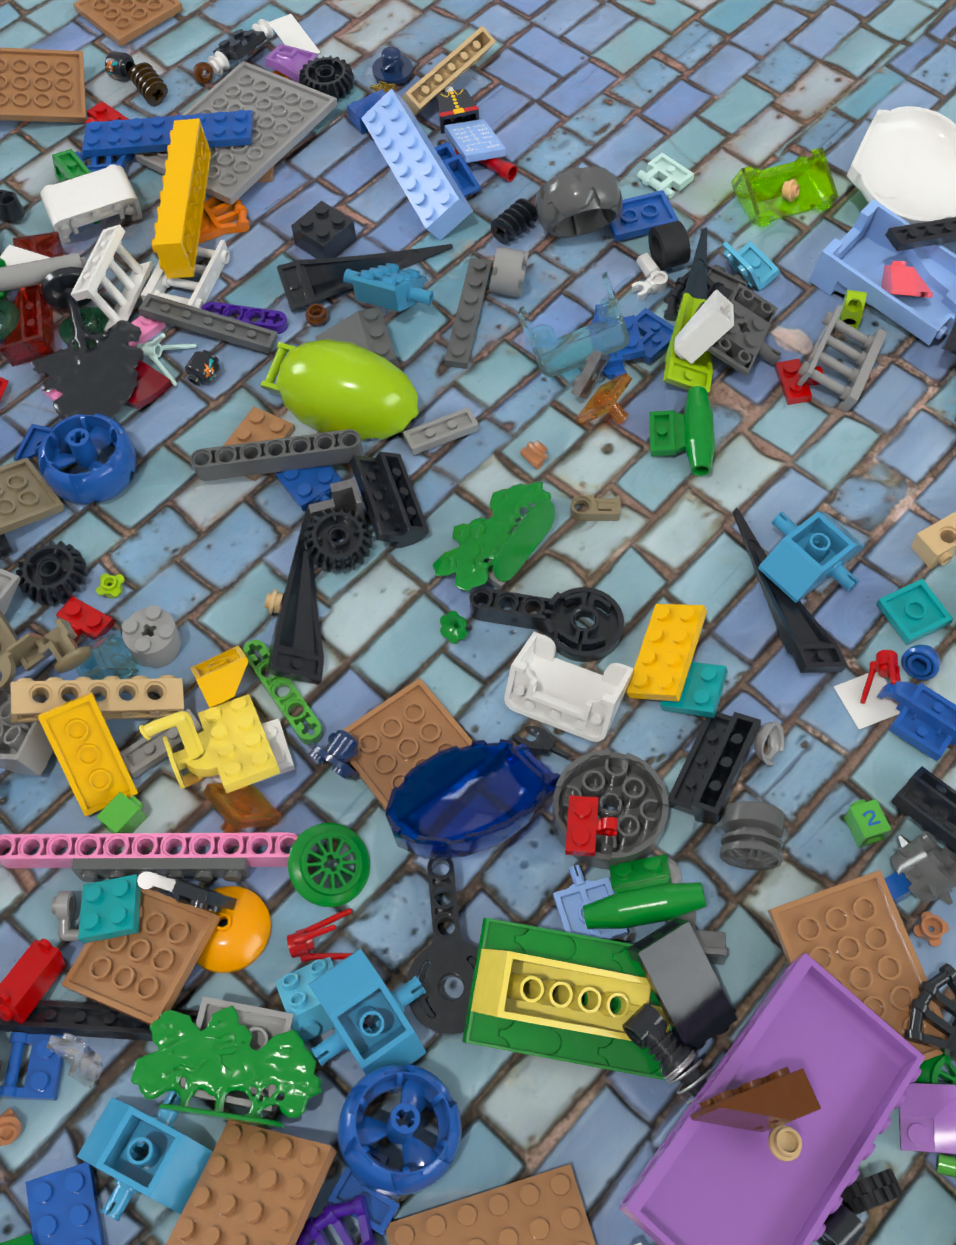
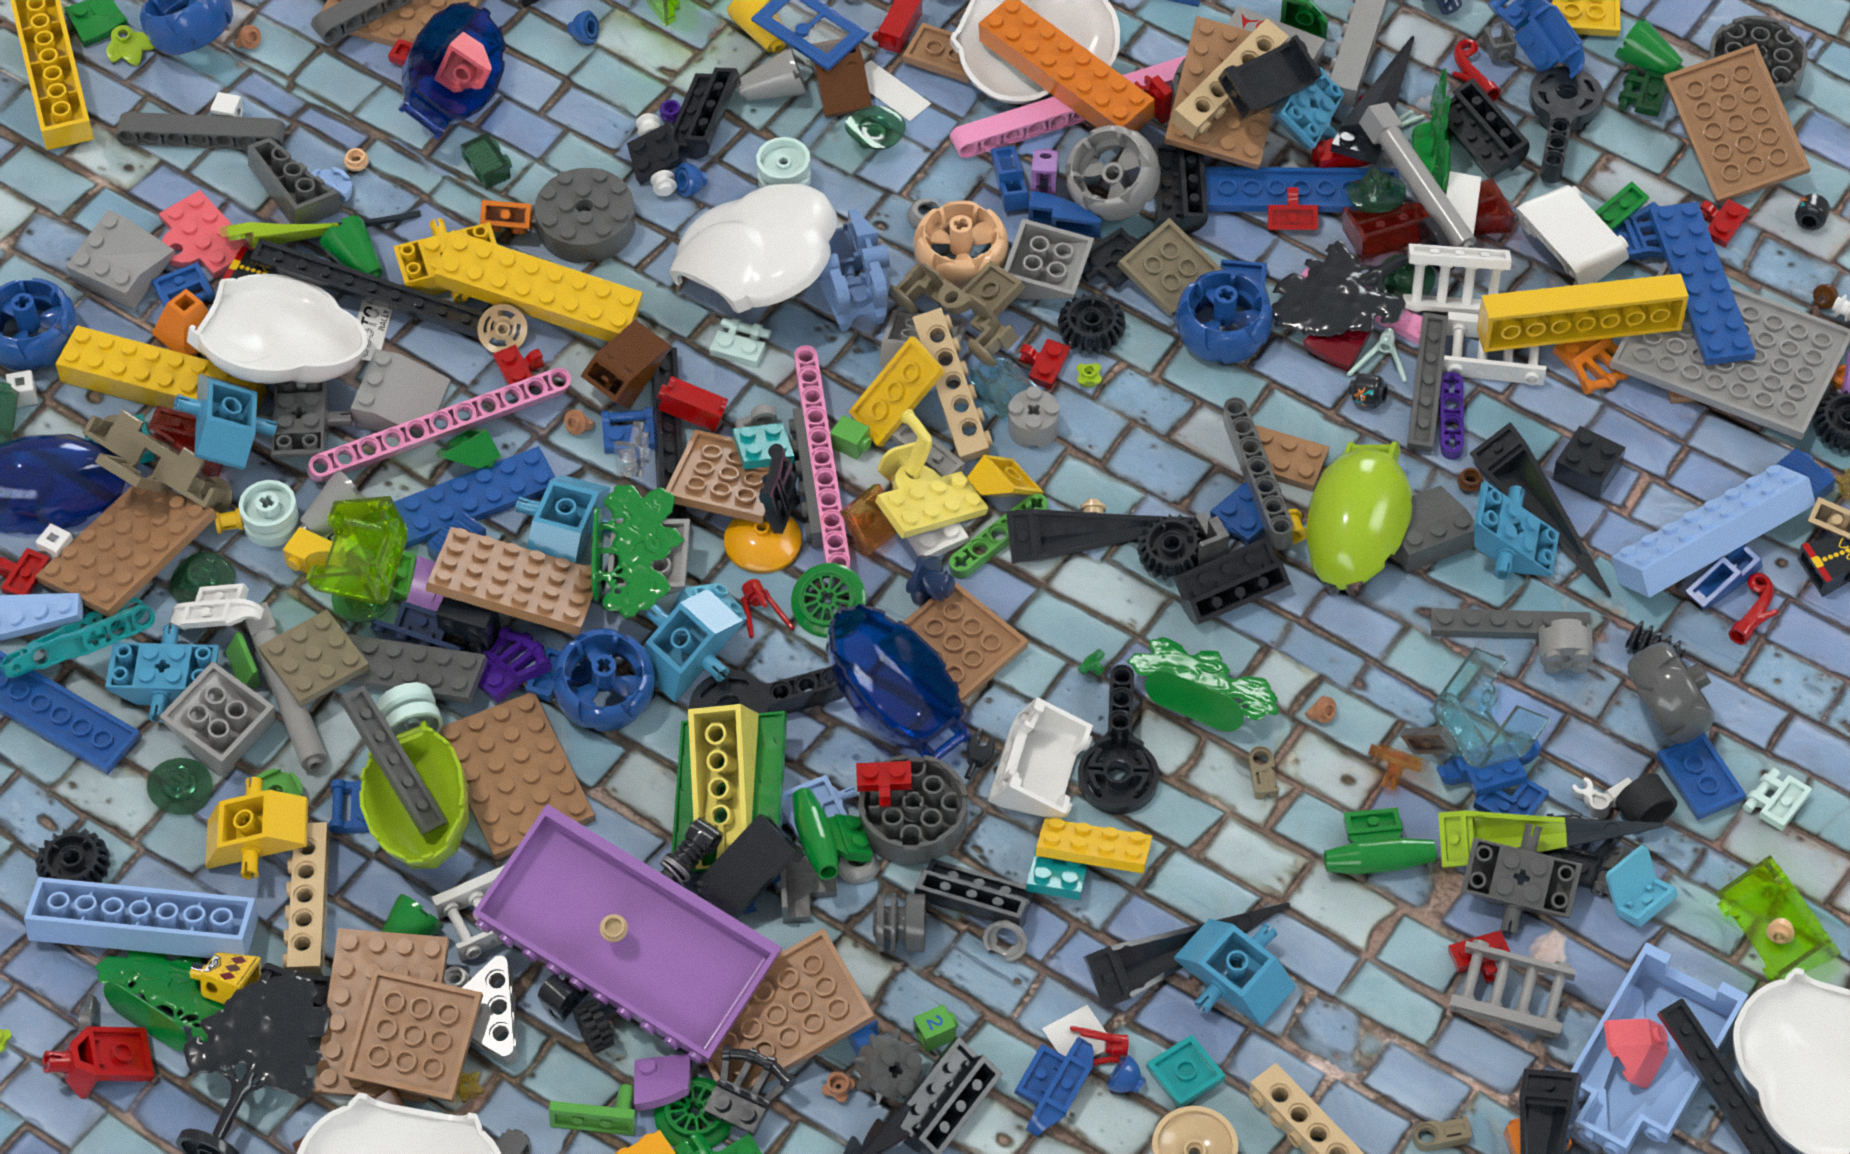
camera: 80 degrees right, 5 degrees down
dark brown piece [128,62,168,107] -> none
light grey plate [403,407,479,455] -> none
light blue tile [445,119,506,163] -> none
white slope [674,289,734,364] -> none
reddish brown slope [690,1067,821,1132] -> none
lime leg [836,289,867,330] -> none

